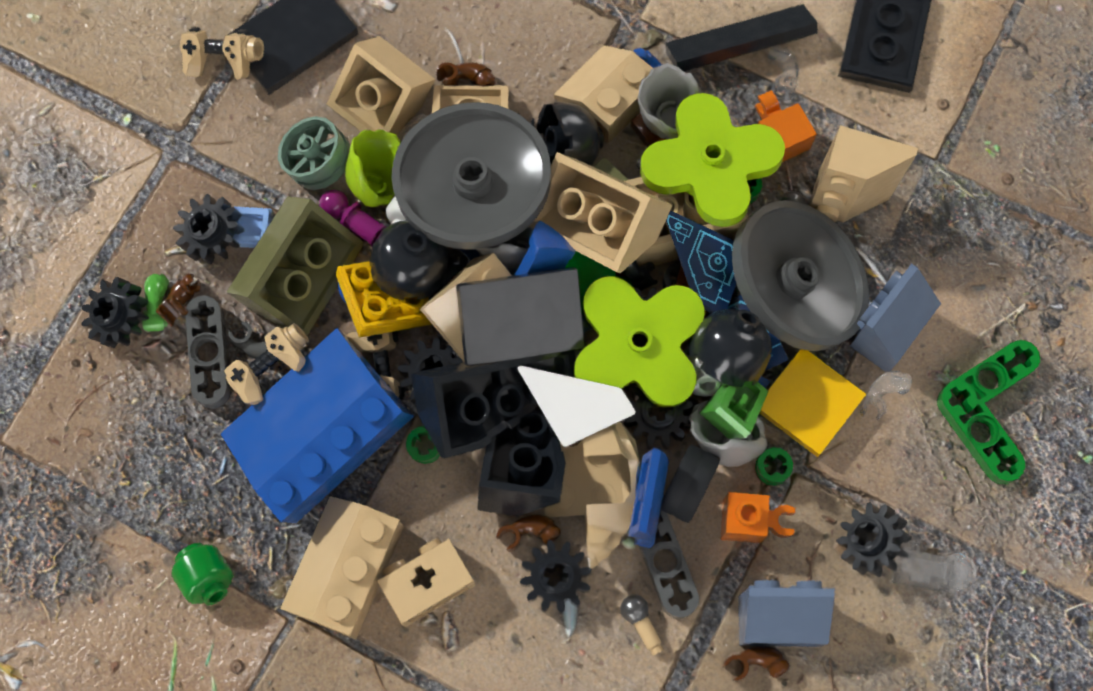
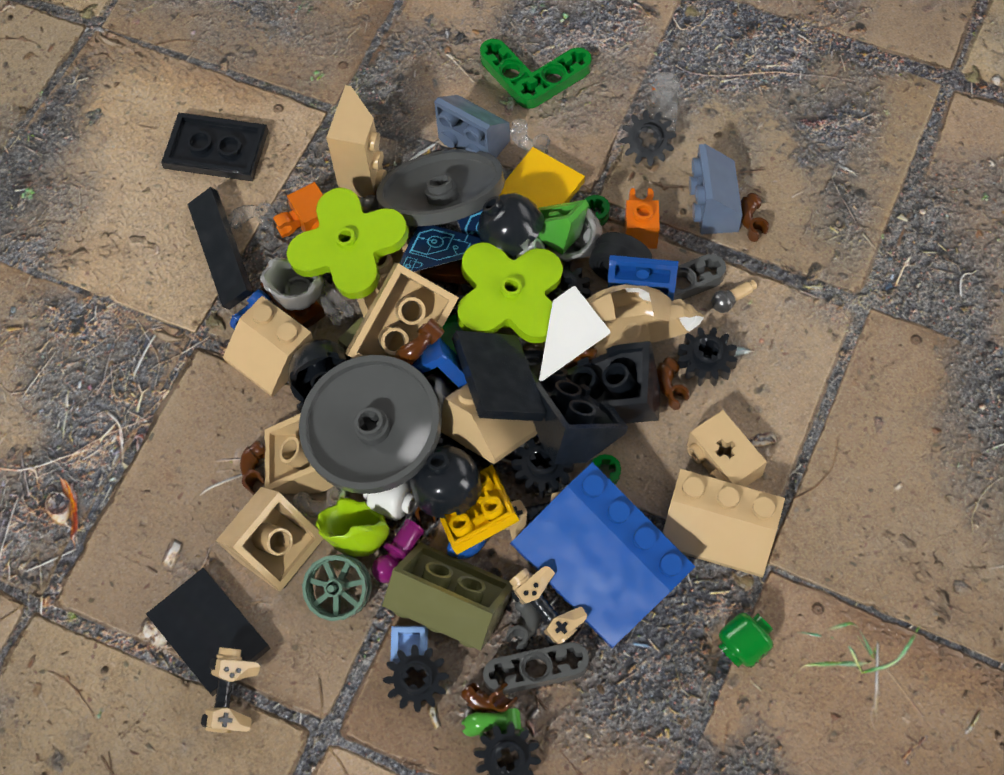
camera: 90 degrees left, 10 degrees down
none -> reddish brown arm [395,319,444,365]

